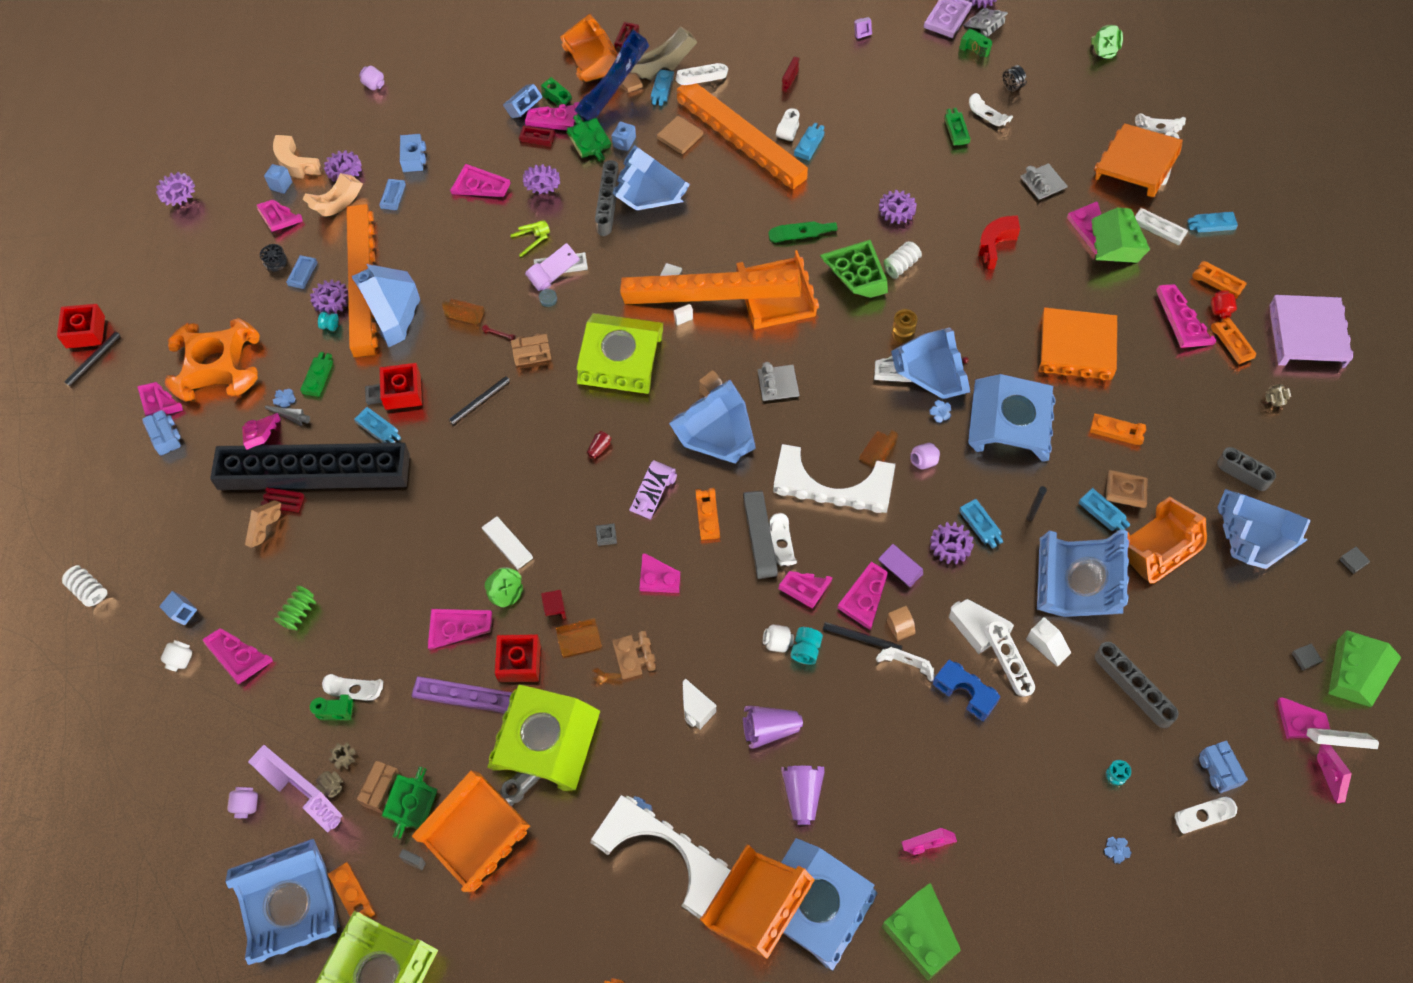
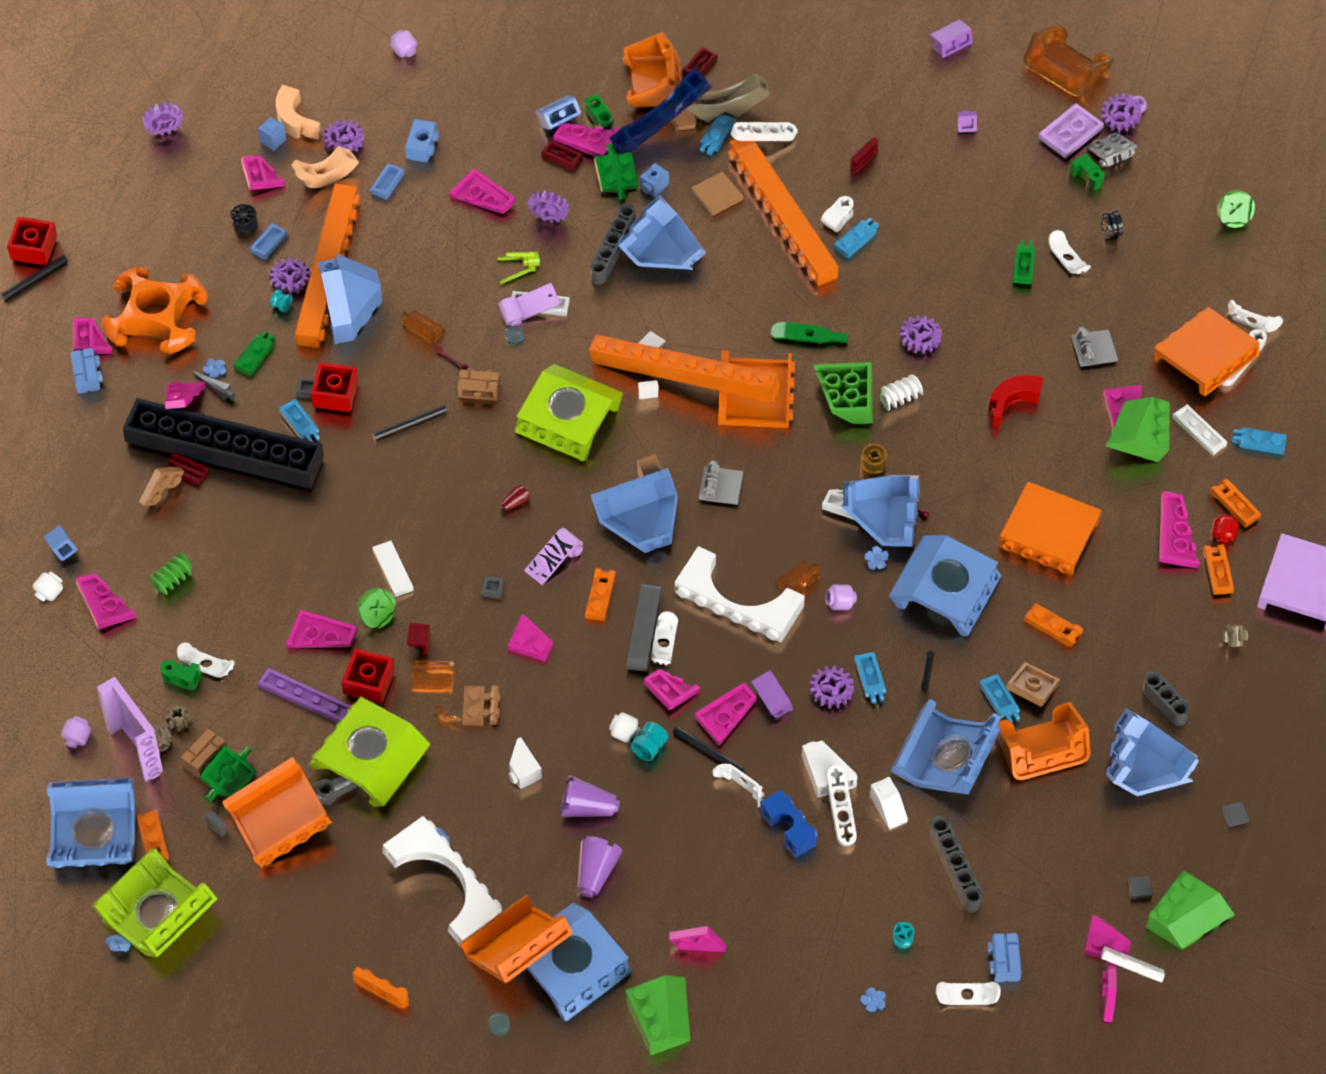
camera: 15 degrees right, 5 degrees down
medium nougat brick [886,606,915,641] -> none

